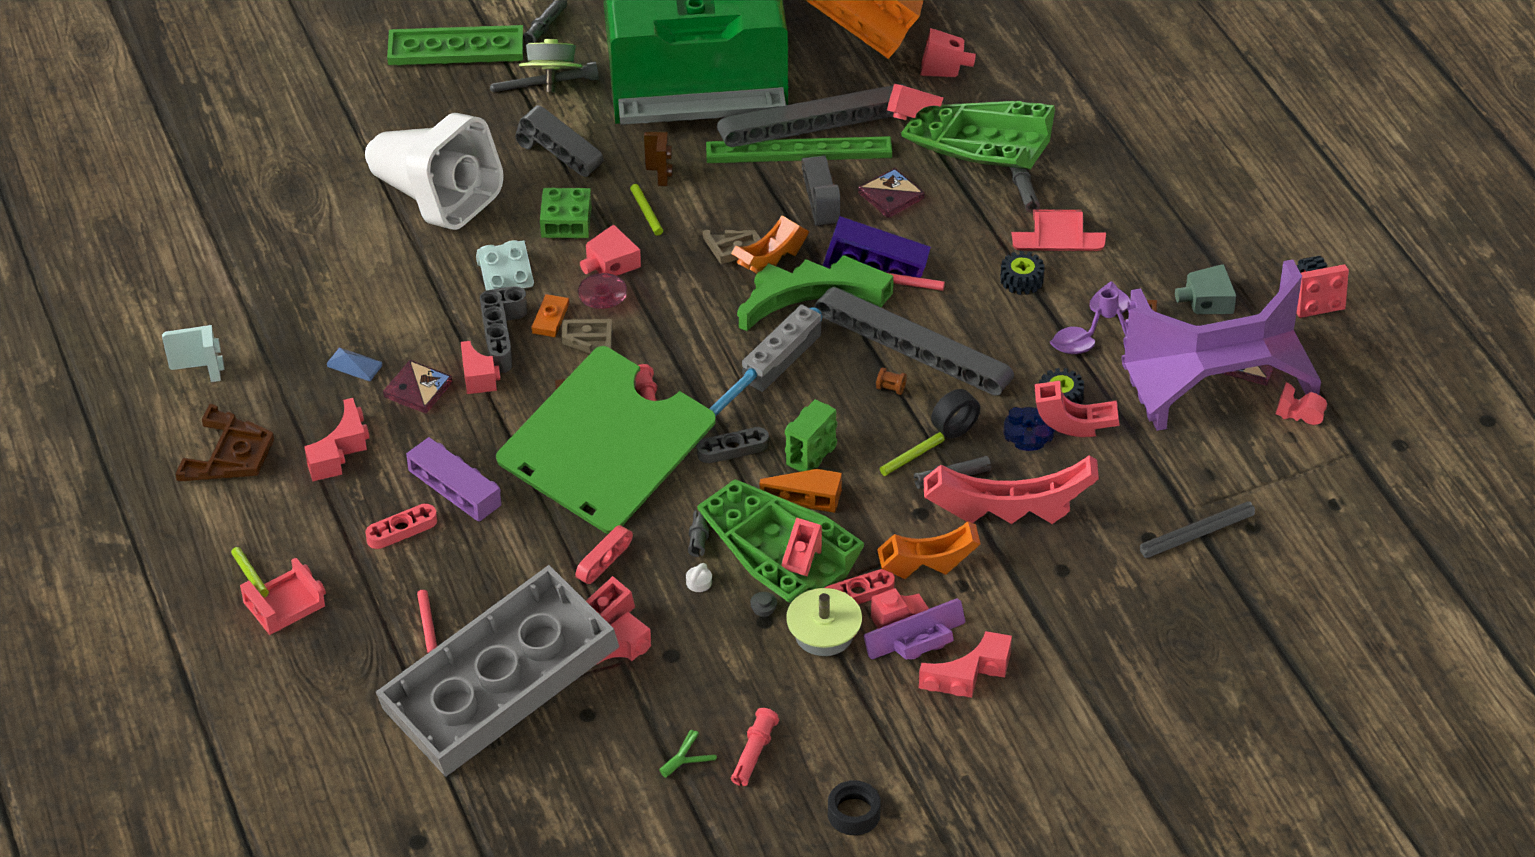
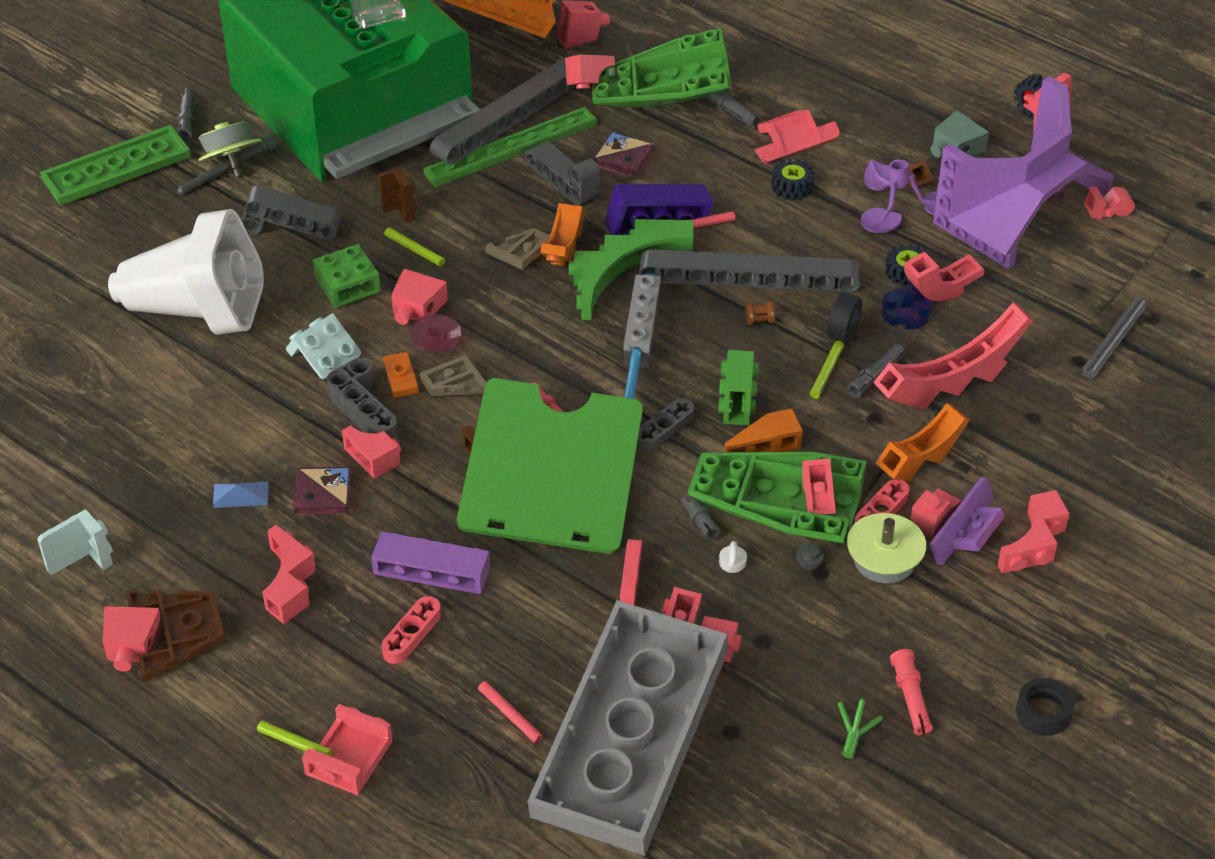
camera: 30 degrees left, 0 degrees up
none -> coral torso [103,606,163,672]

